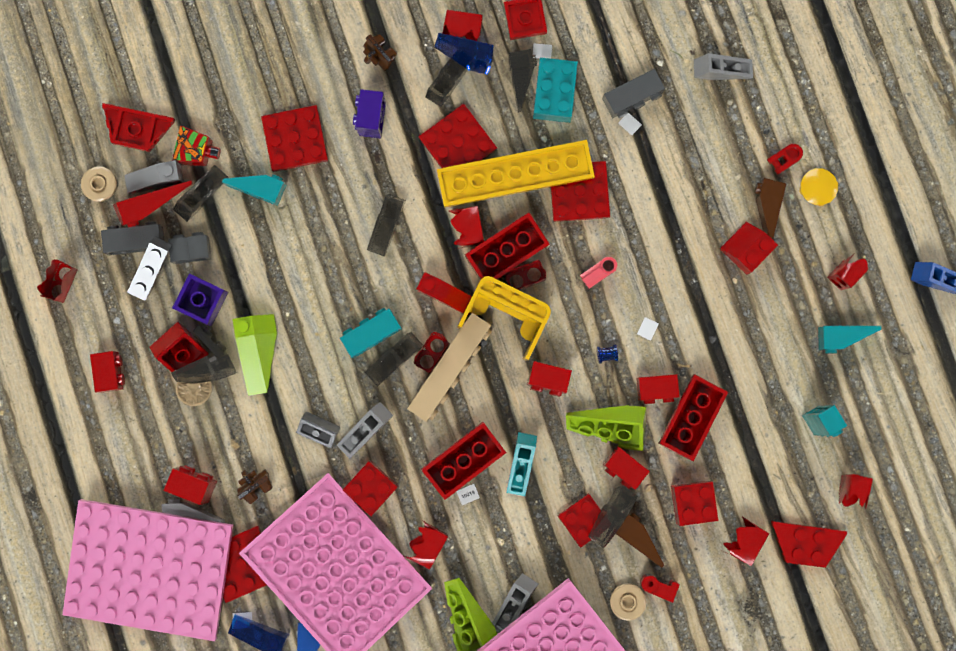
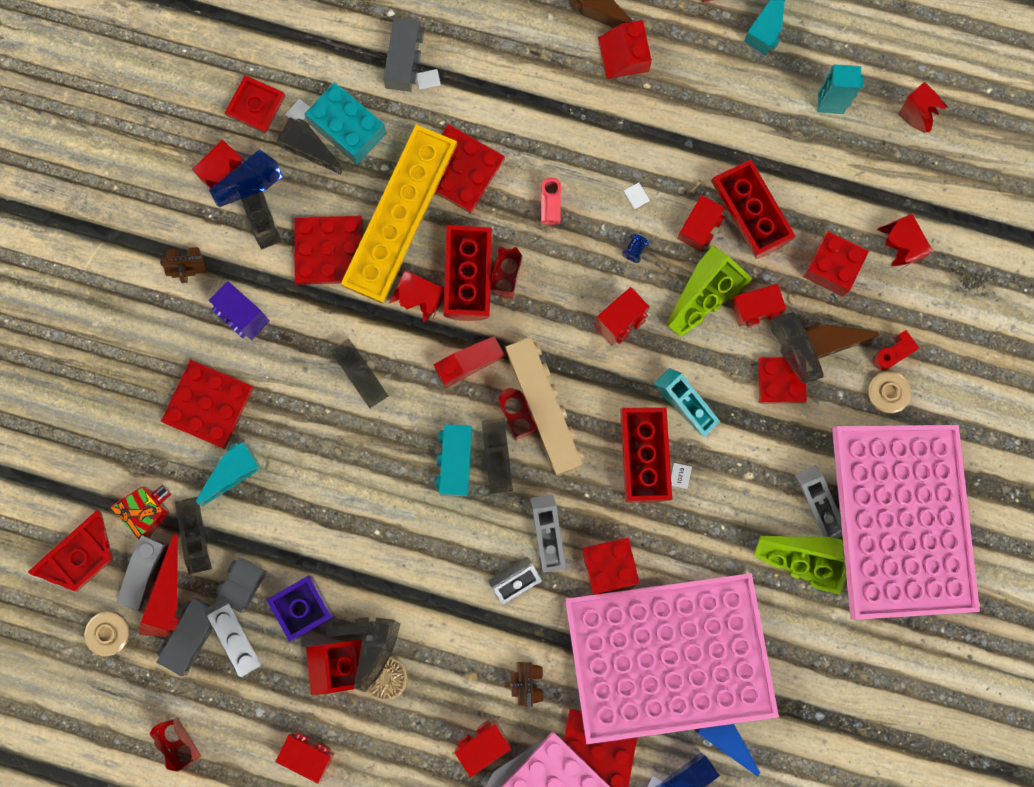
camera: 55 degrees left, 5 degrees down
lime wedge [232,314,277,396] -> none
red piece [403,520,448,570] -> none
yellow windscreen [457,276,551,361] -> none
red wing [771,521,848,568] -> none

